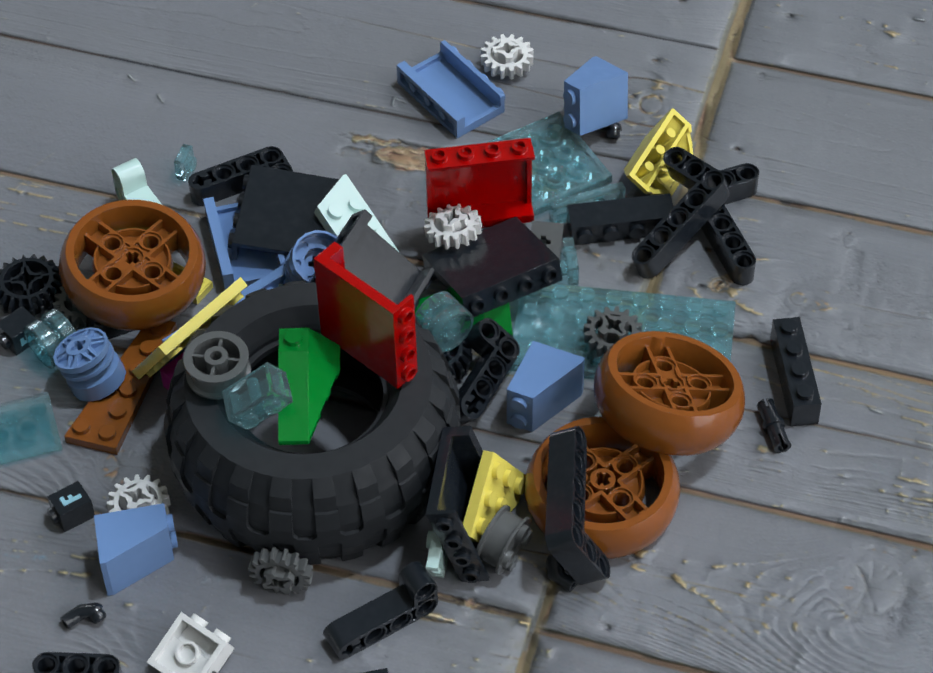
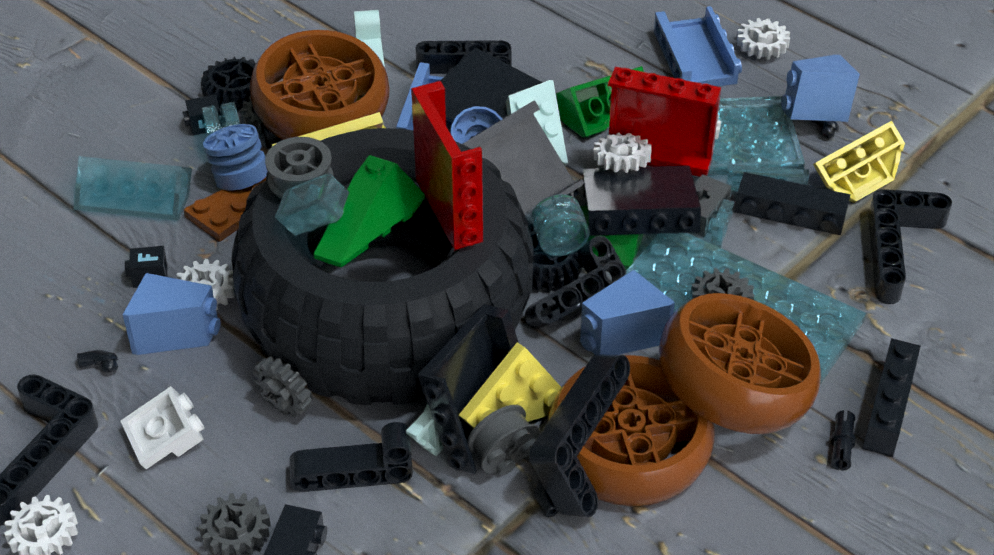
camera: 25 degrees right, 5 degrees down
clear light blue plate [174,144,197,181] -> none
black beam [632,147,730,278] -> none
none -> green wedge [556,66,644,138]

